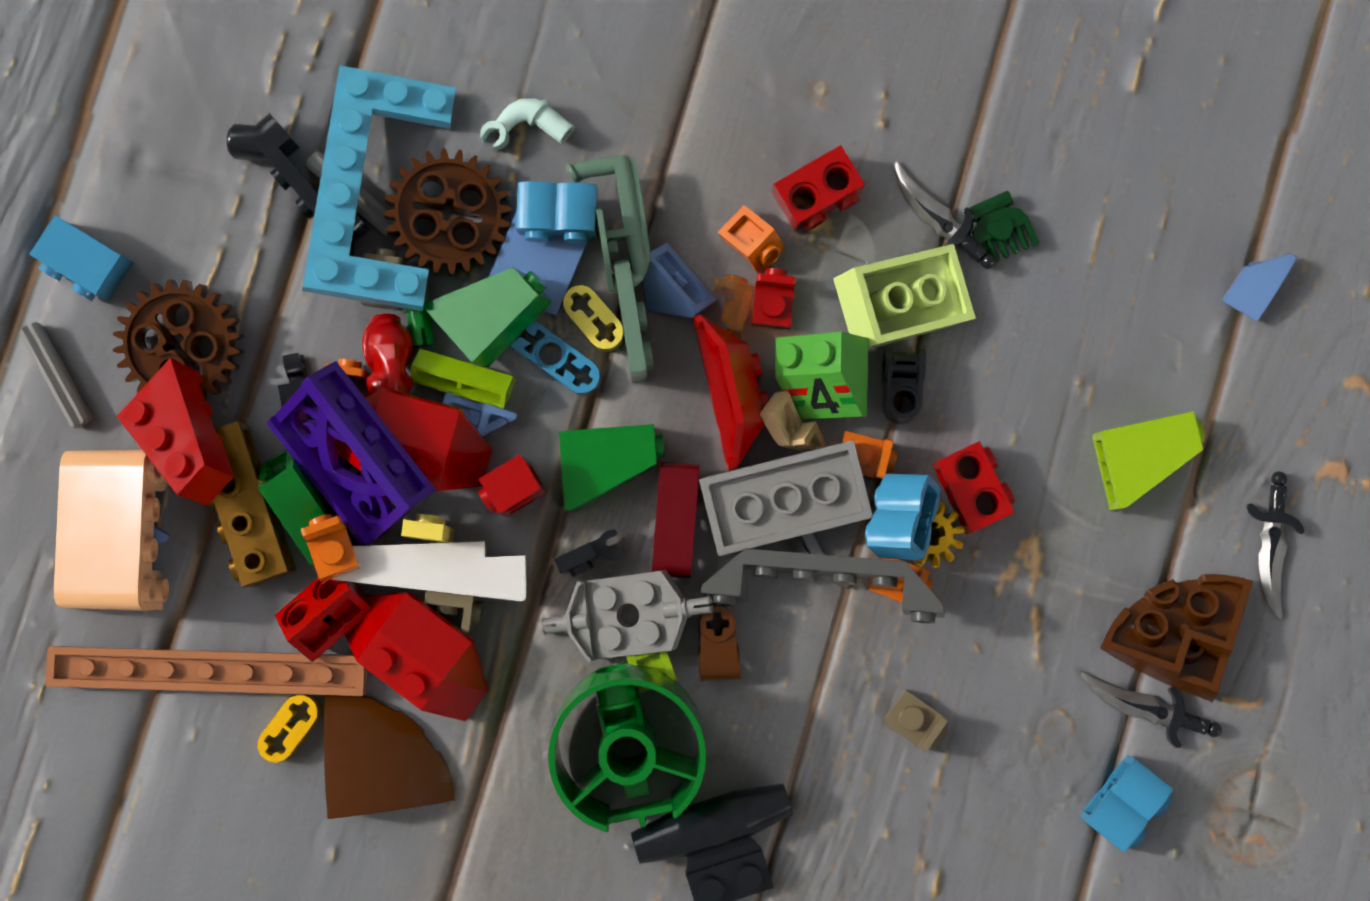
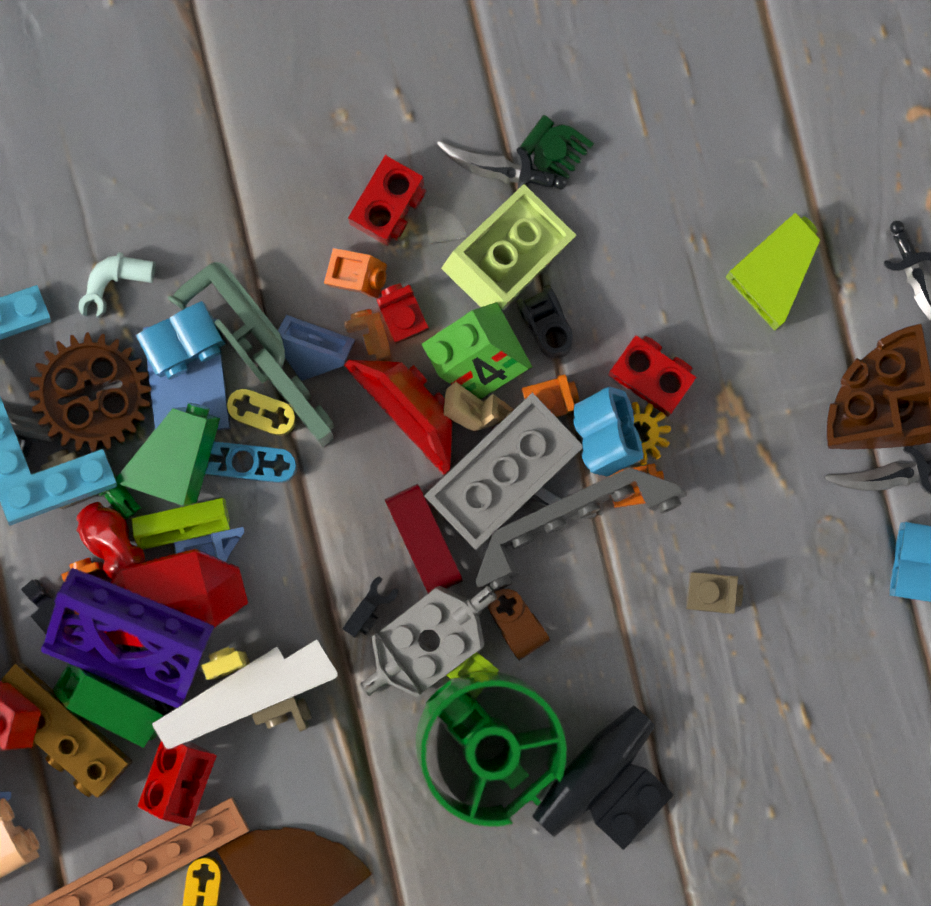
camera: 30 degrees left, 0 degrees up
orange bracket [301,514,360,582] -> none
red wedge [345,592,489,722] -> none
red brick [478,454,548,517] -> none
green slope [559,424,664,512] -> none
medium blue slope [1222,253,1297,321] -> none

